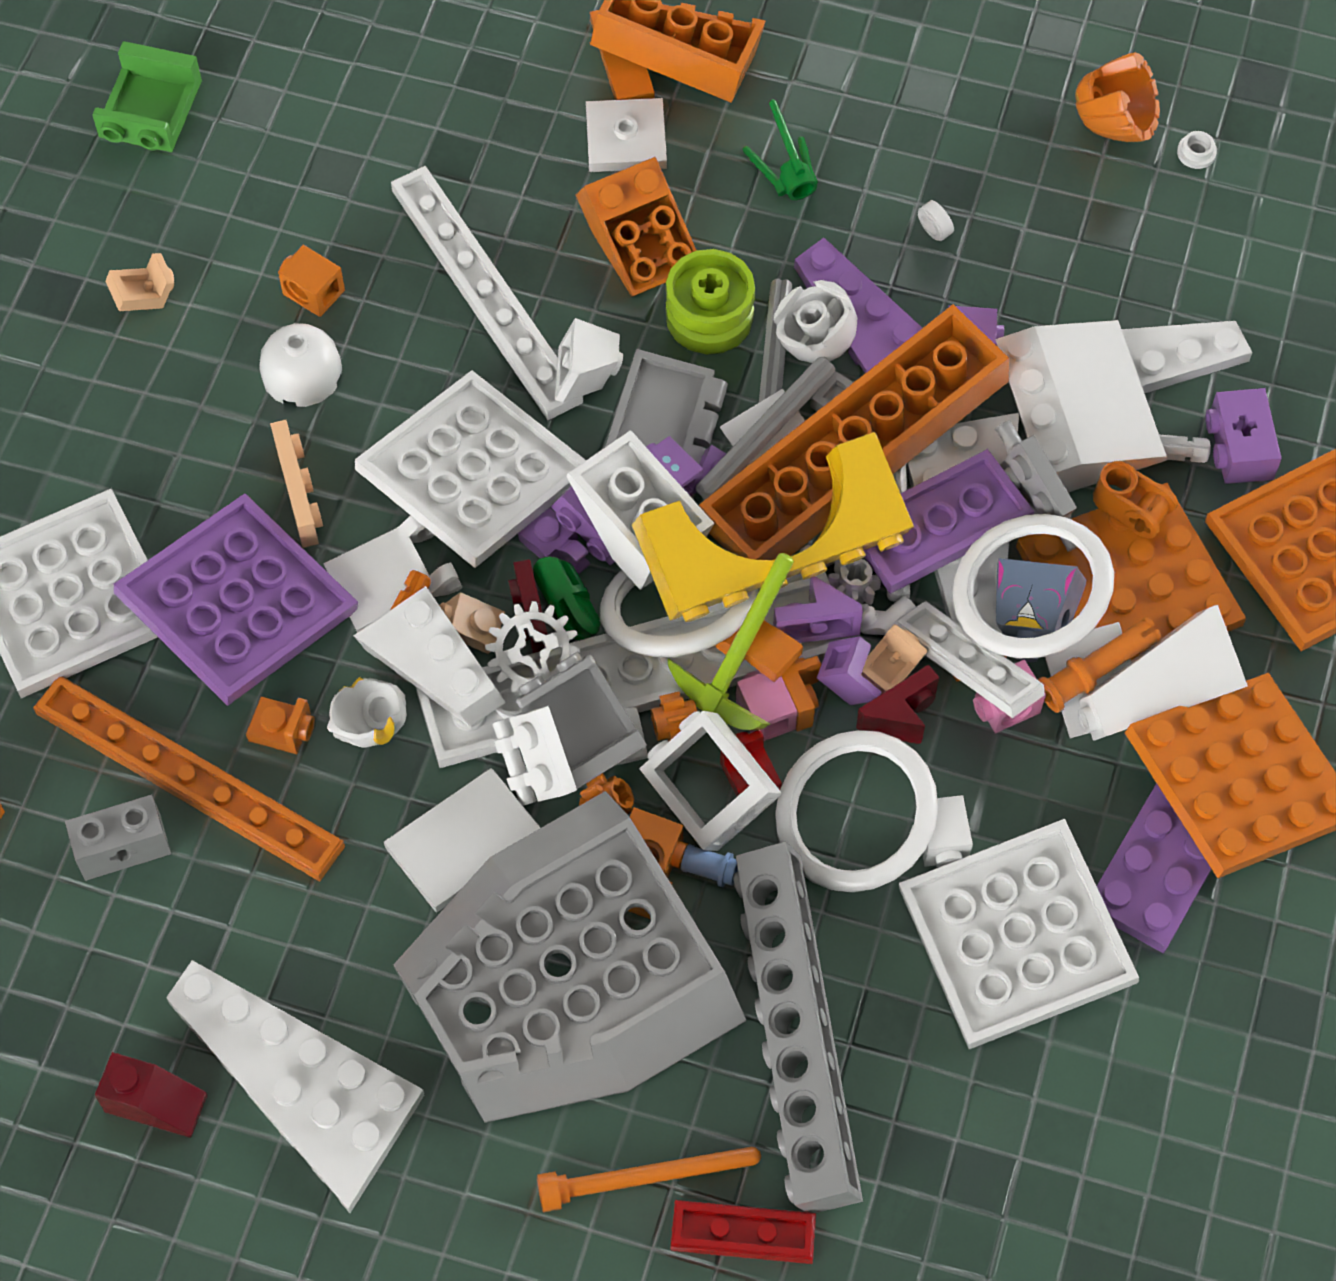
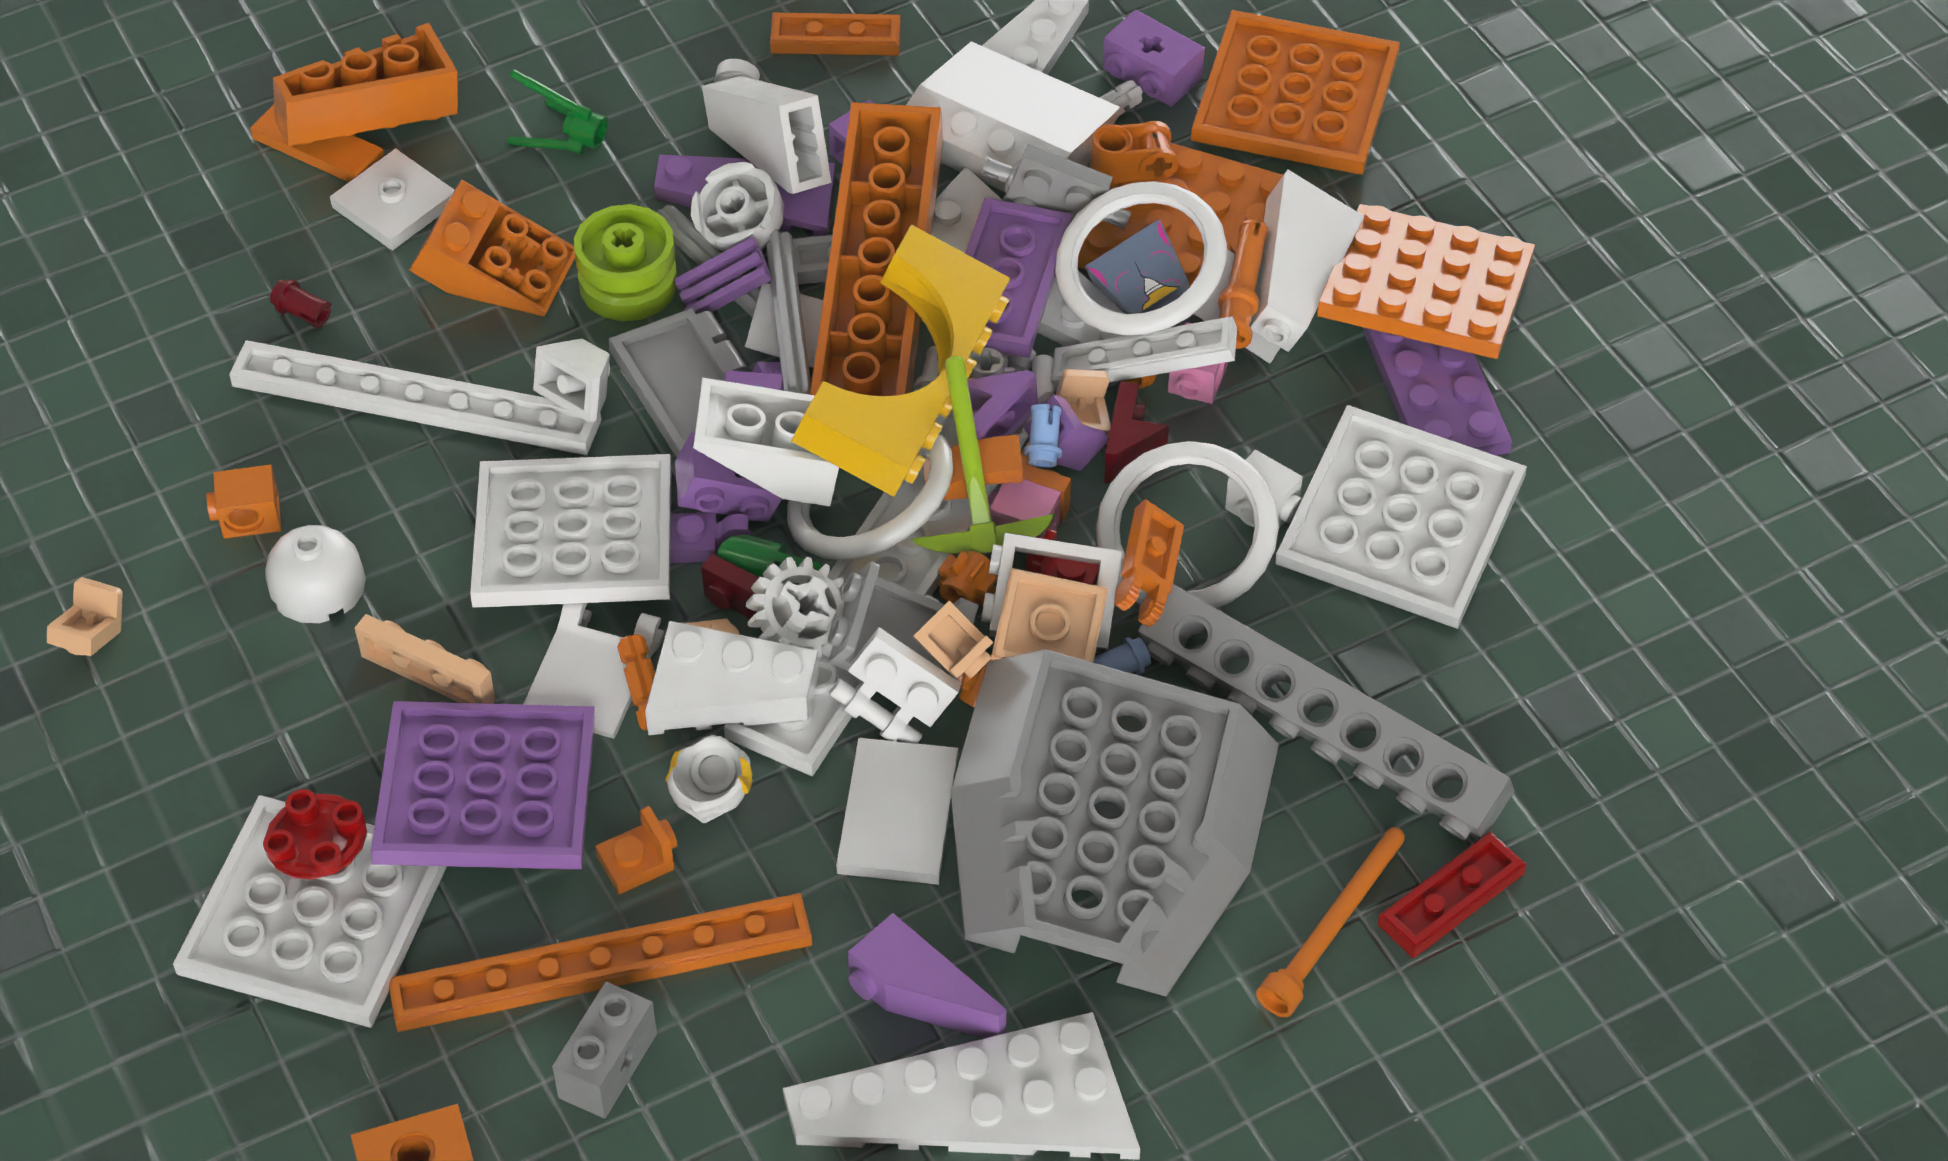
camera: 45 degrees left, 10 degrees down
none -> red dish [263,789,367,879]
none -> dark red pin [270,279,332,328]
none -> medium lavender tile [674,237,772,314]
none -> white slope [702,76,832,194]
none -> orange tile [770,12,901,56]
none -> medium lavender slope [848,913,1006,1039]
none -> light nougat bracket [913,601,993,679]
none -> light nougat tile [991,568,1108,663]
none -> light blue pin [1024,404,1062,468]
none -> orange hinge [1114,499,1184,627]

